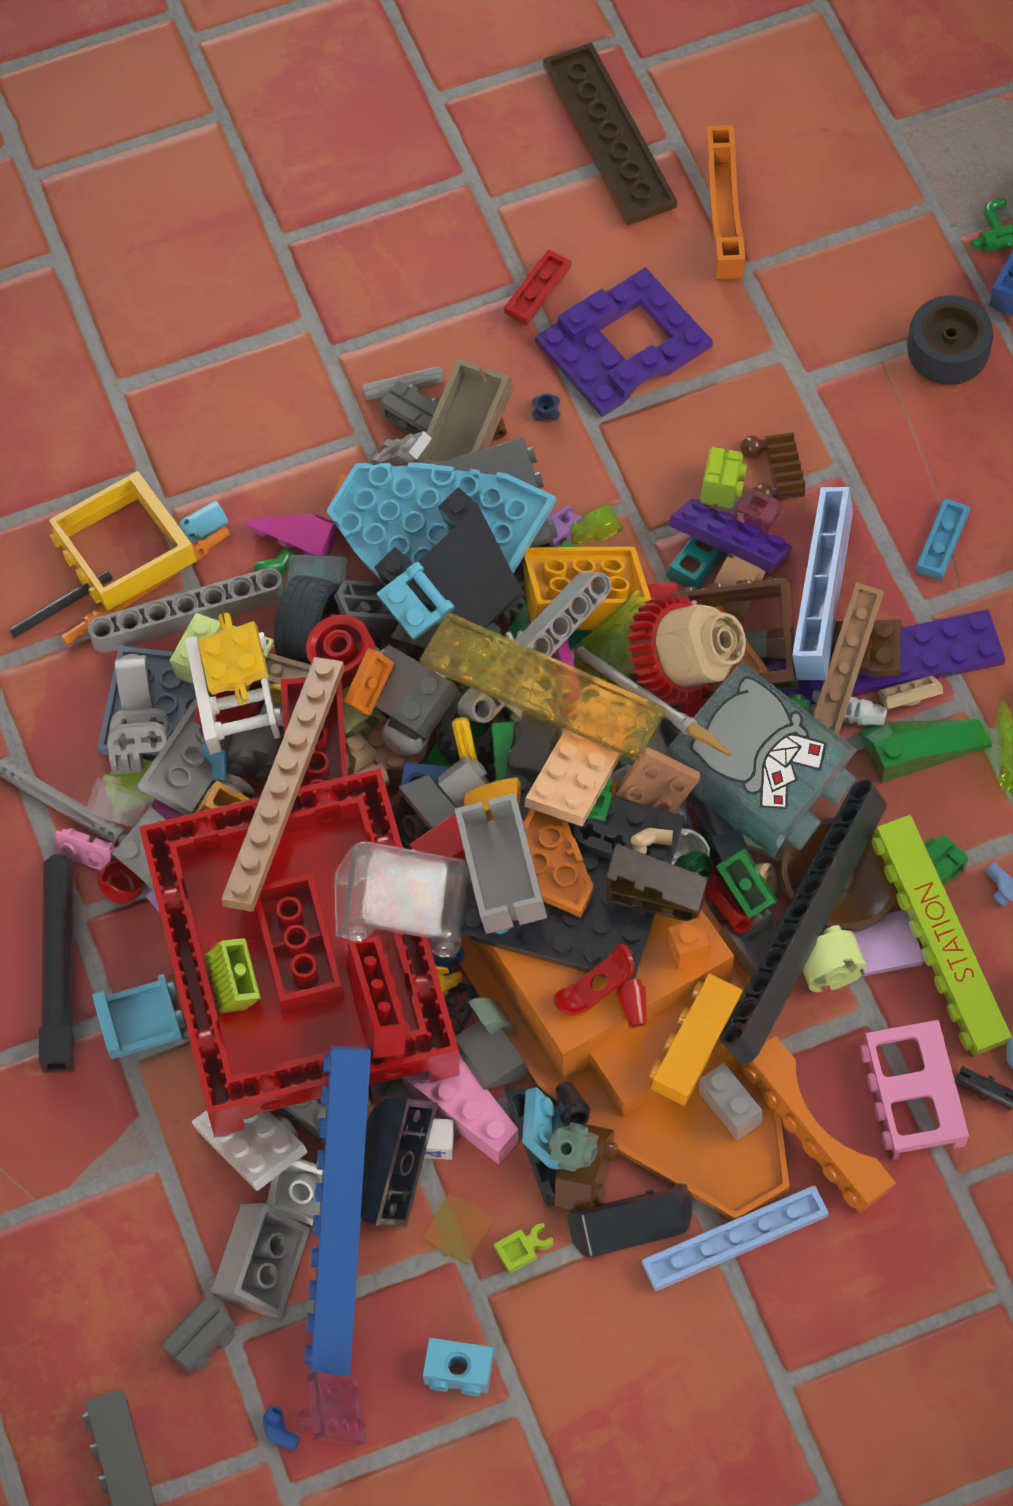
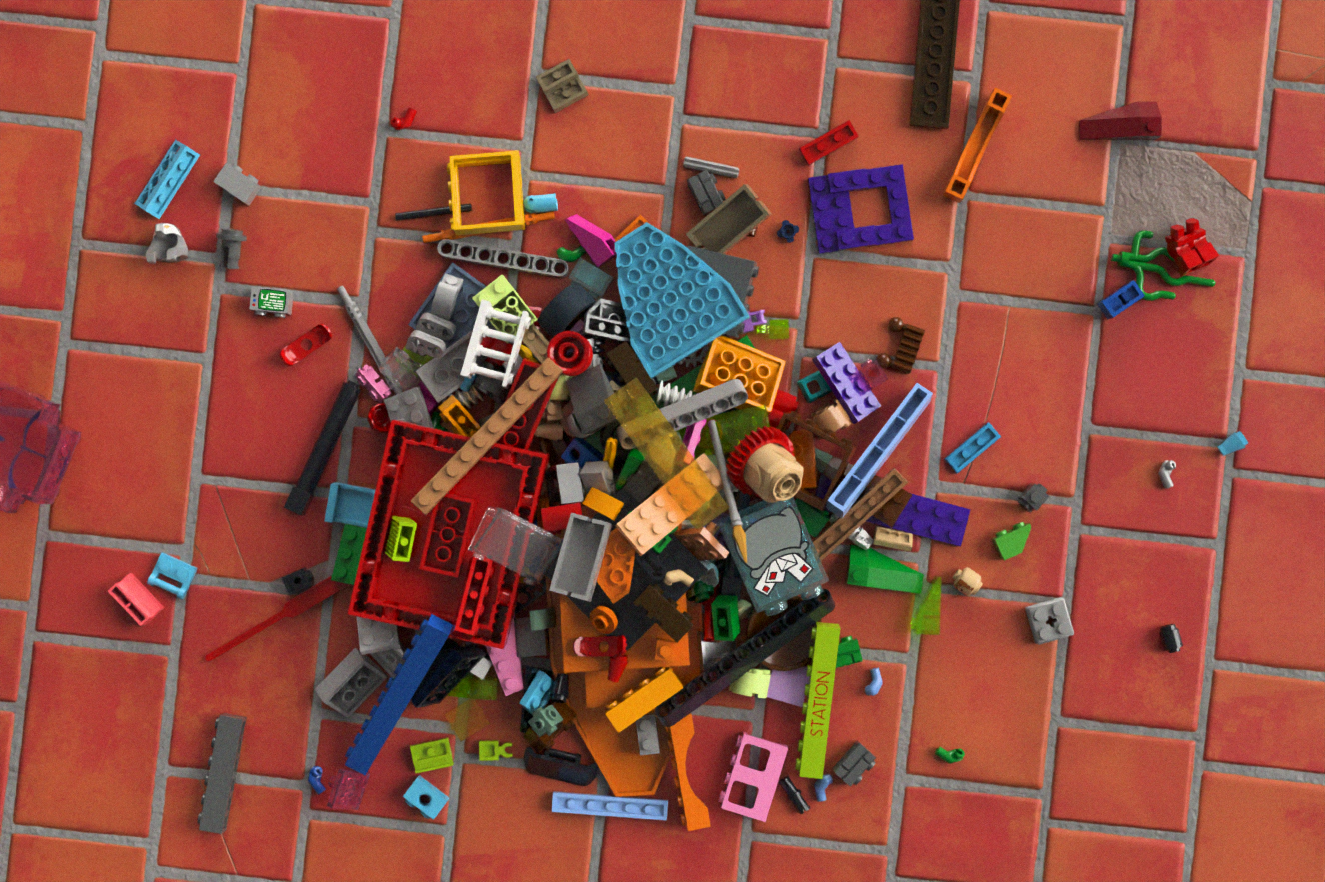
camera: 30 degrees right, 25 degrees up
dark grey brick [161,1297,236,1376] -> none
yellow plate [198,613,269,705] -> none
orange plate [343,648,395,716] -> none
light grey plate [371,431,432,466] -> none
black wedge [374,487,523,632] -> none
medium azure plate [377,562,455,641] -> none
lime brick [699,447,747,509] -> none
black wheel [907,295,993,385] -> none
none -> red piece [205,575,350,661]
none -> black brick [282,567,314,595]
none -> green plate [331,524,367,585]
none -> lime plate [410,737,454,774]
none -> clear neon green slope [447,677,499,700]
none -> dark tan slope [536,59,589,113]
none -> orange plate [590,606,618,634]
none -> dark red wedge [1079,101,1162,140]

